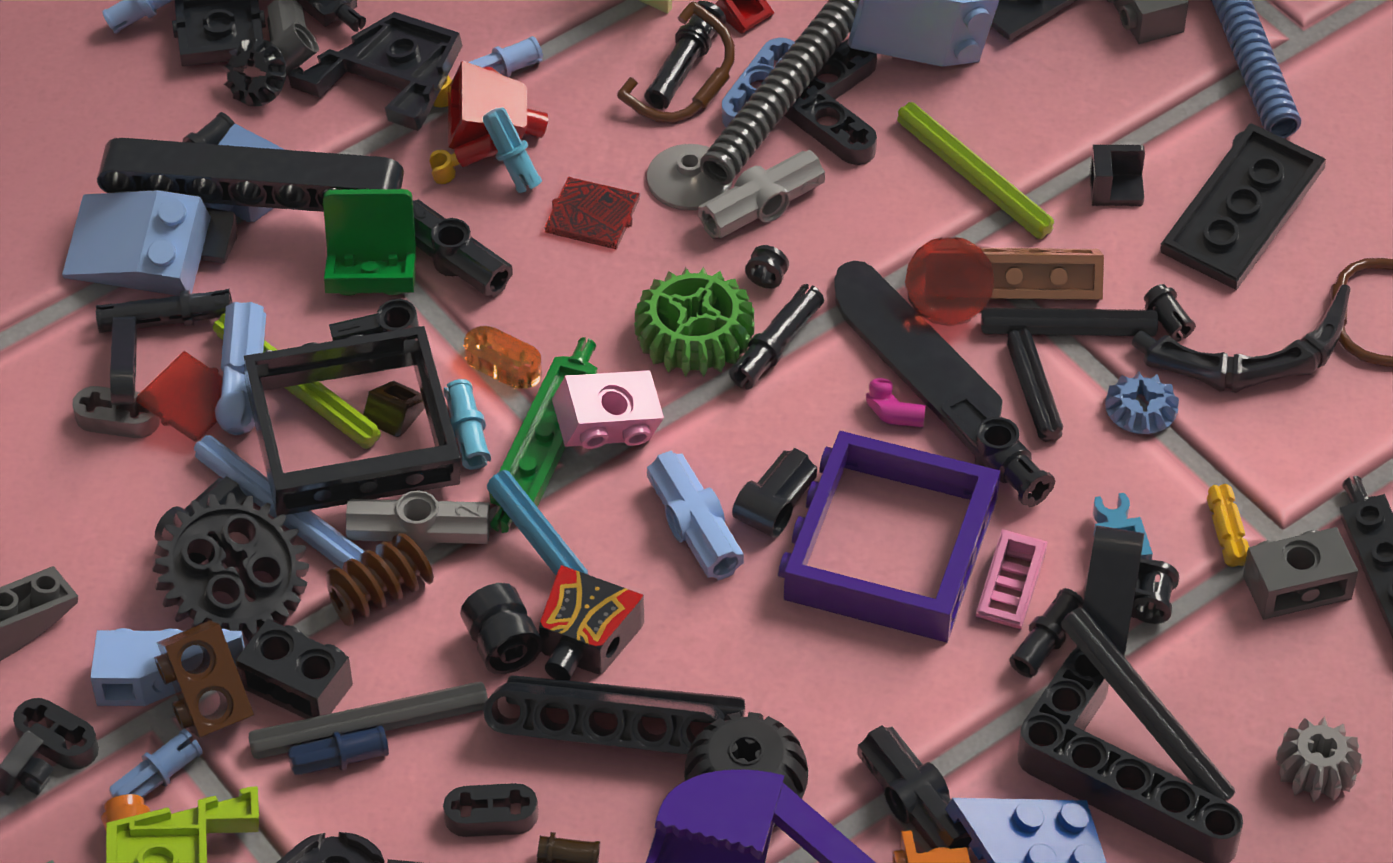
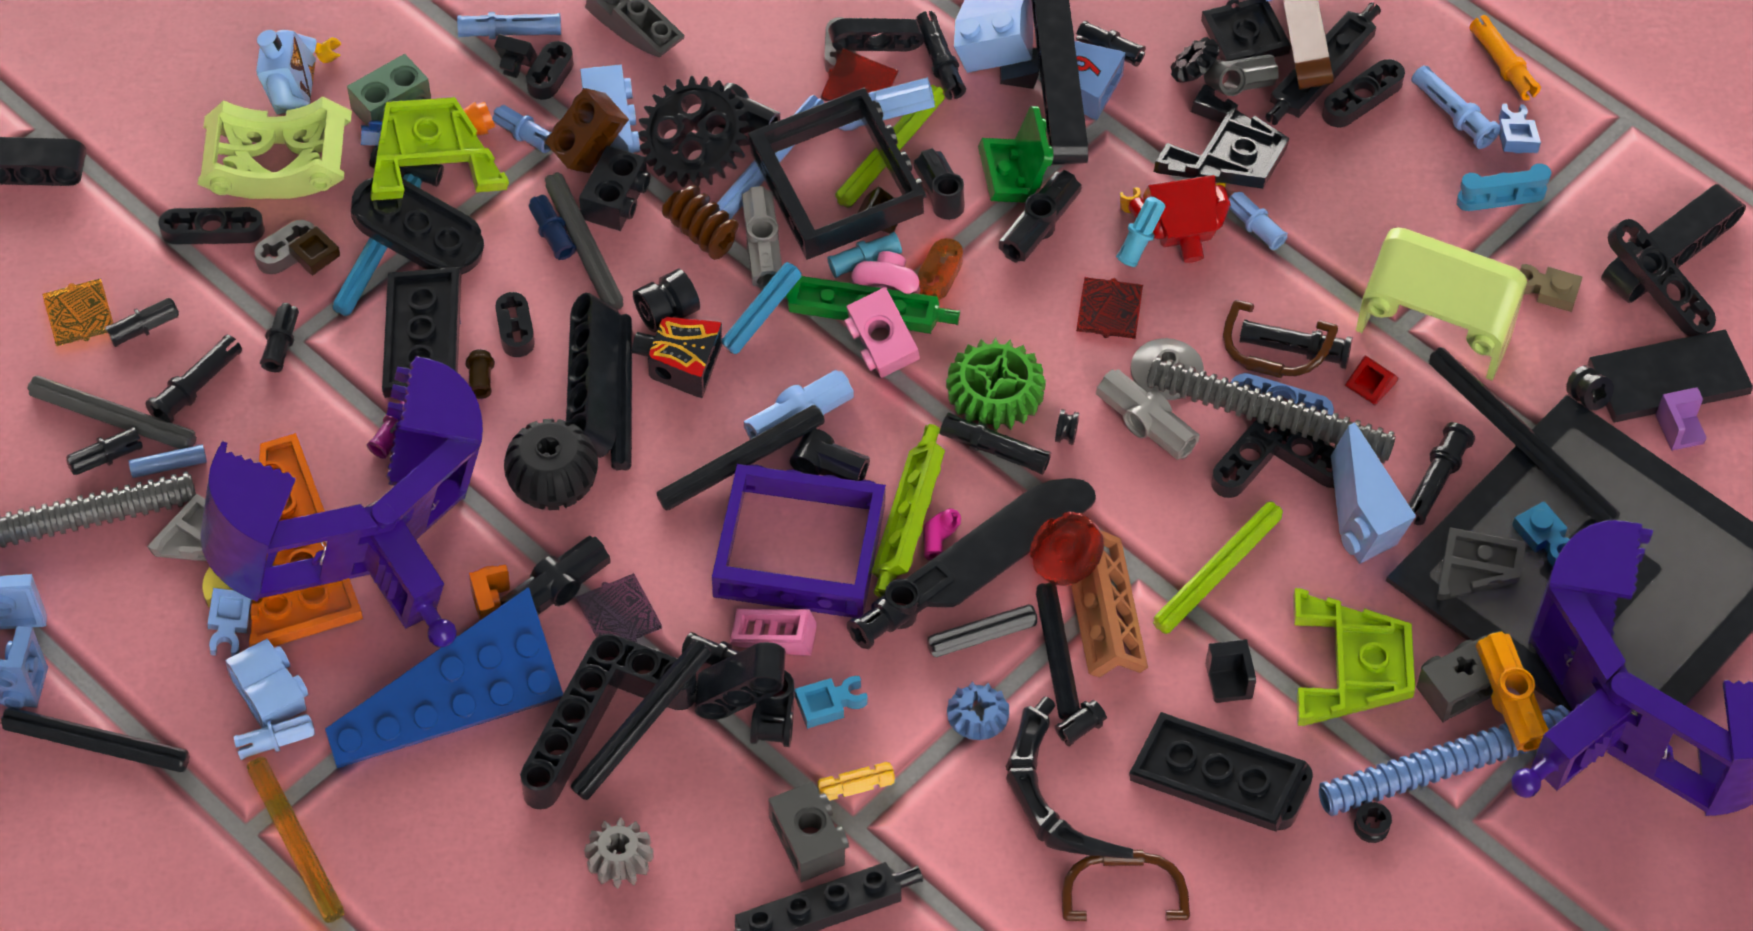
camera: 80 degrees right, 5 degrees up
none -> clear purple piece [577,573,662,642]
none -> black axle [656,405,825,511]
none -> bright pink piece [851,251,920,294]
none -> lime plate [871,424,945,597]
none -> lime wing [1293,588,1415,726]
none -> black bush [1354,802,1392,843]

